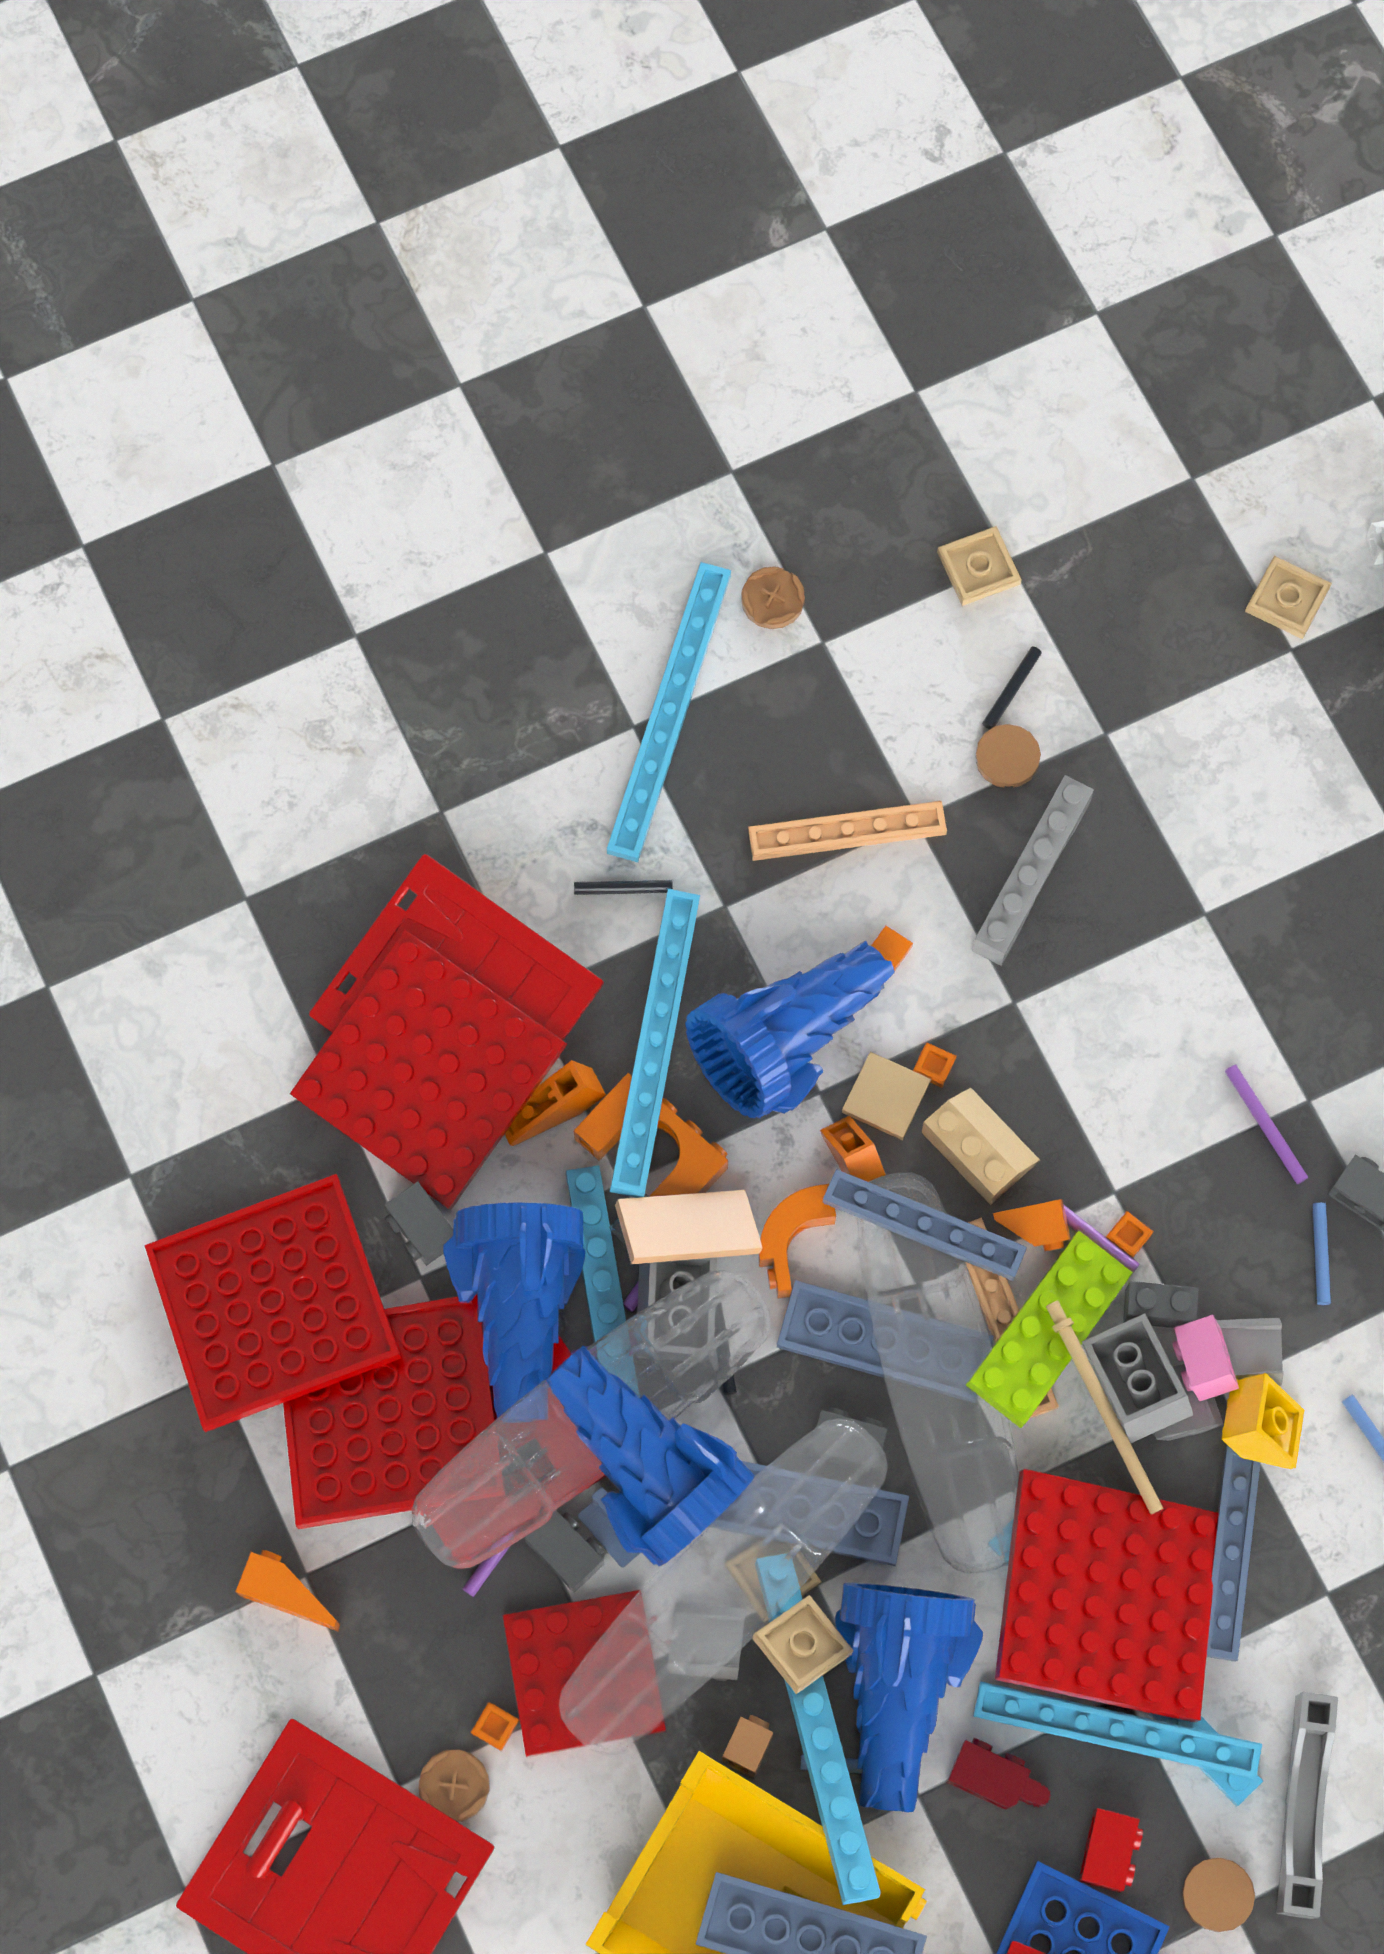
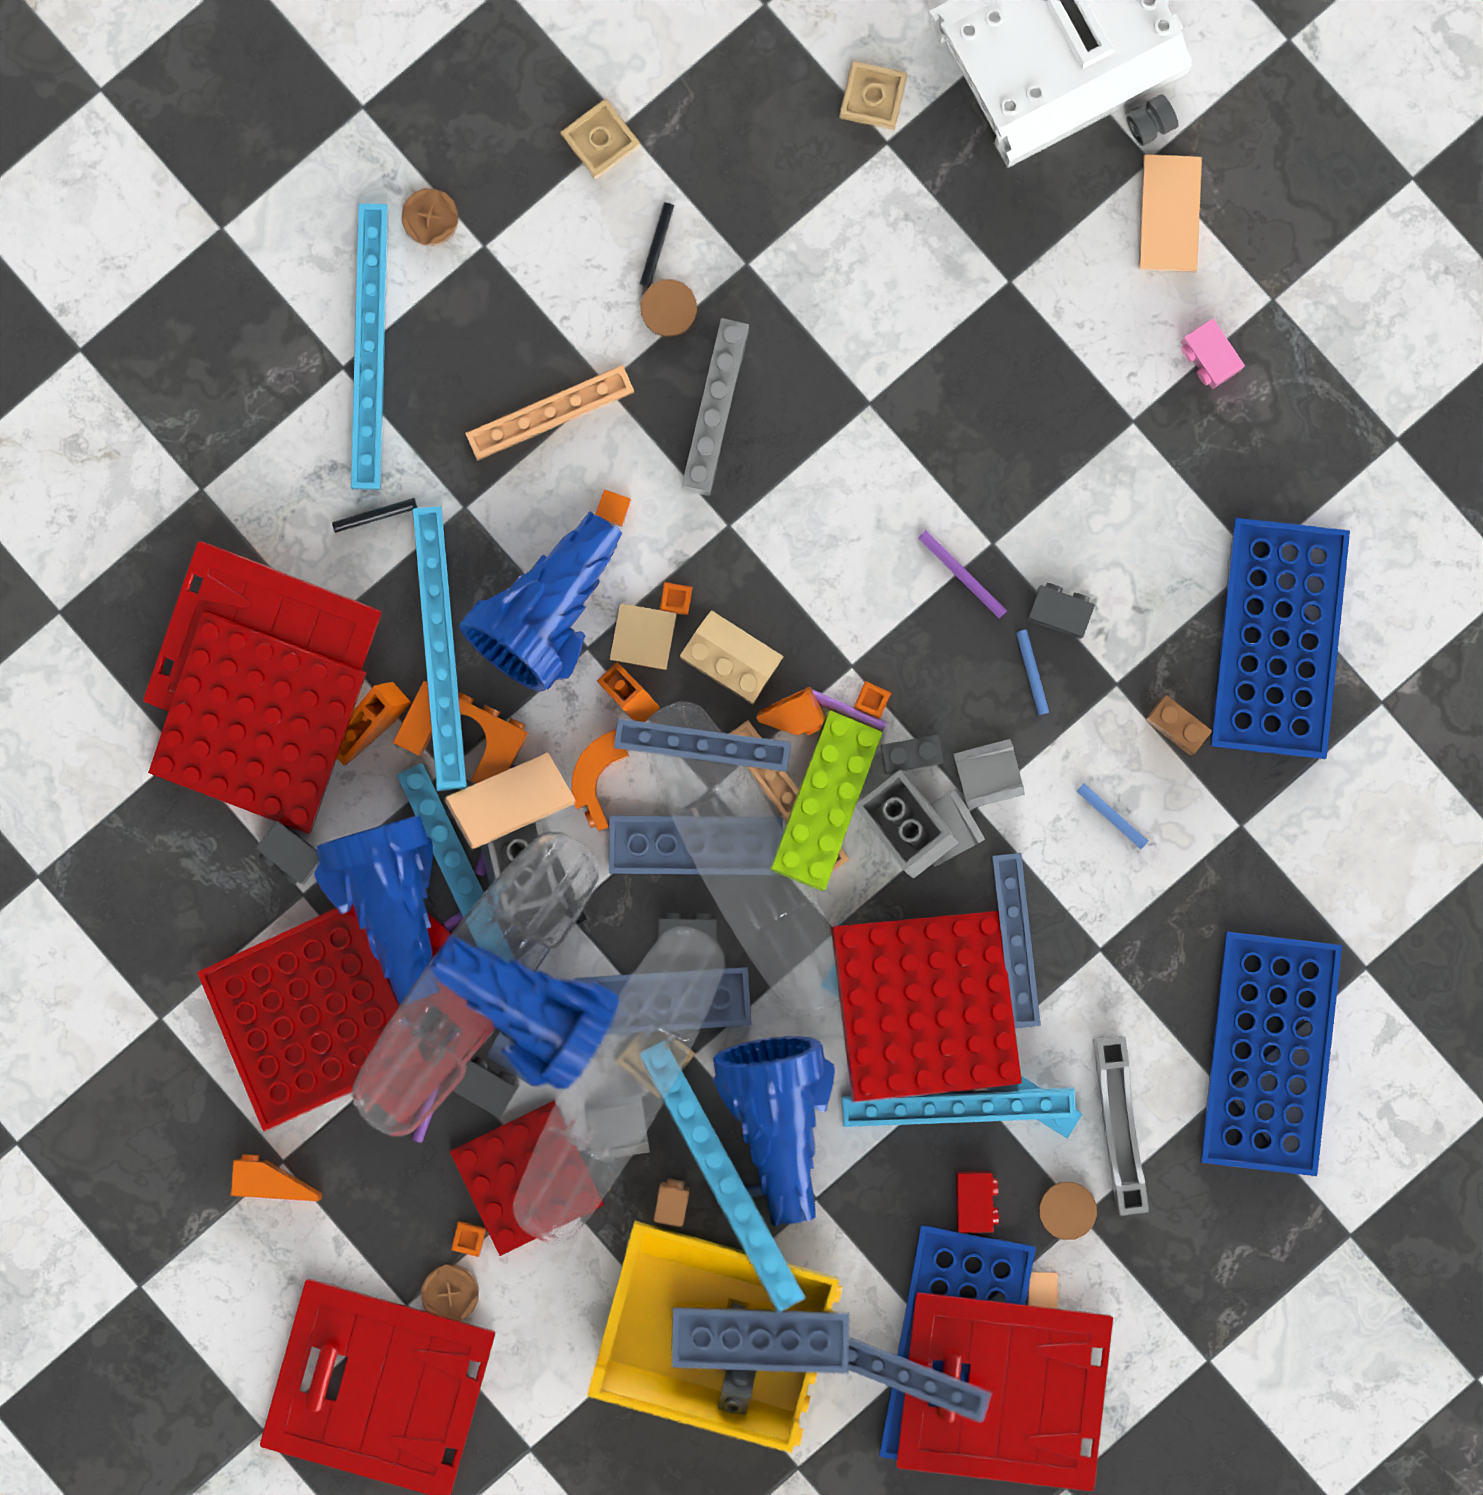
camera: 15 degrees left, 15 degrees up
red plate [144,1174,401,1432] -> none
tan tile [752,1595,853,1694] -> none
dark red hinge [946,1738,1051,1810] -> none
tan bar [1046,1300,1164,1515] -> none
bright pink brick [1172,1315,1239,1401] -> none
yellow slope [1222,1373,1305,1469] -> none

